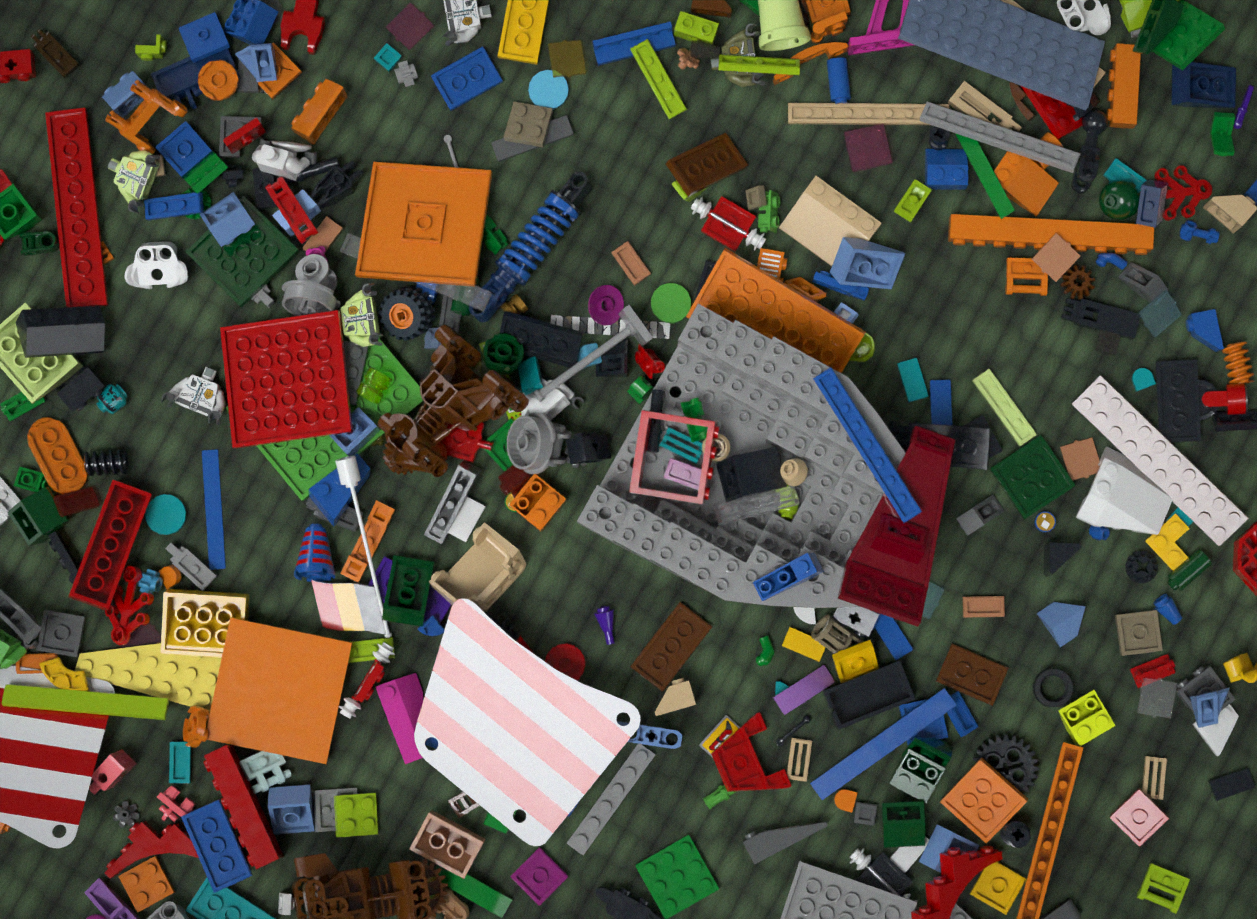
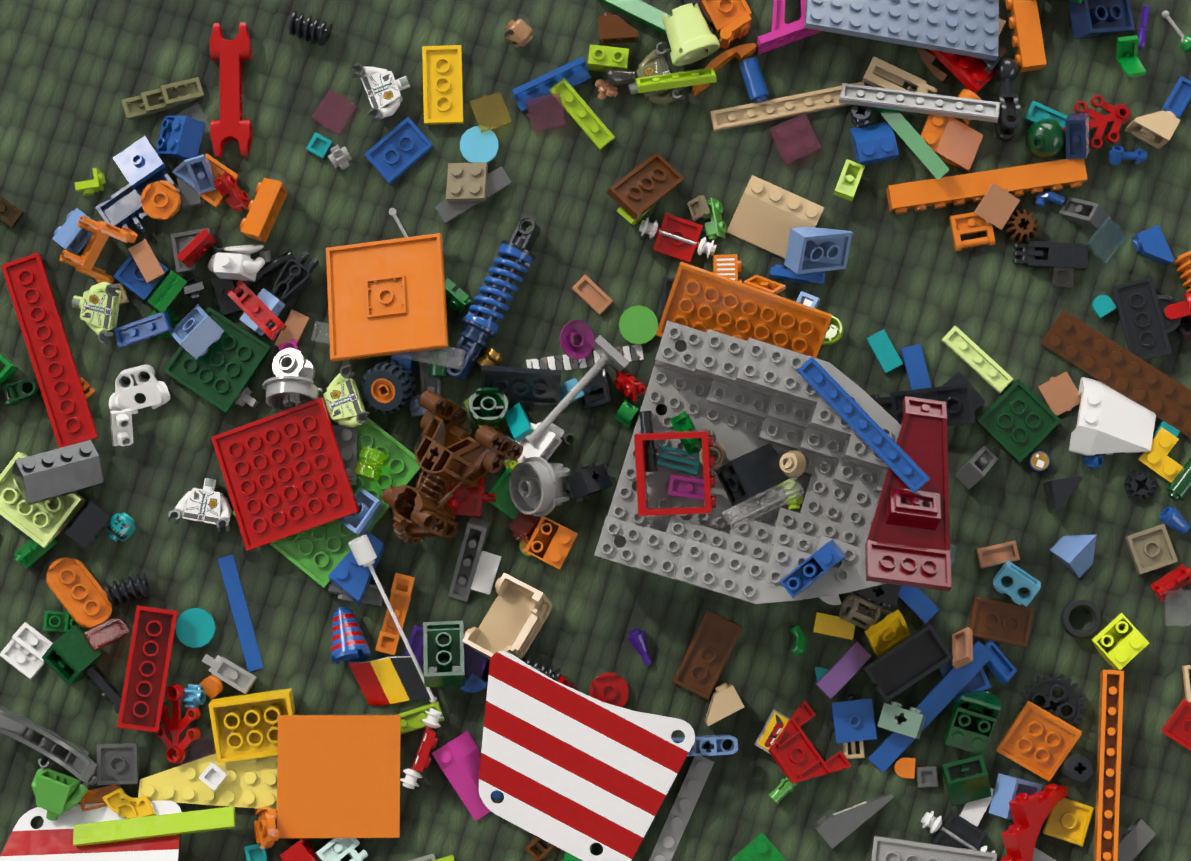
camera: 10 degrees left, 0 degrees up
none -> white hips [110,408,134,446]
none -> nougat tile [129,239,165,284]
none -> white plate [199,762,228,791]
none -> red hinge [213,171,250,212]
none -> clear pink piece [526,93,566,131]
none -> blue plate [831,698,877,743]
none -> sand green brick [877,701,926,740]
none -> nougat tile [952,627,973,669]
none -> medium azure brick [993,560,1041,607]

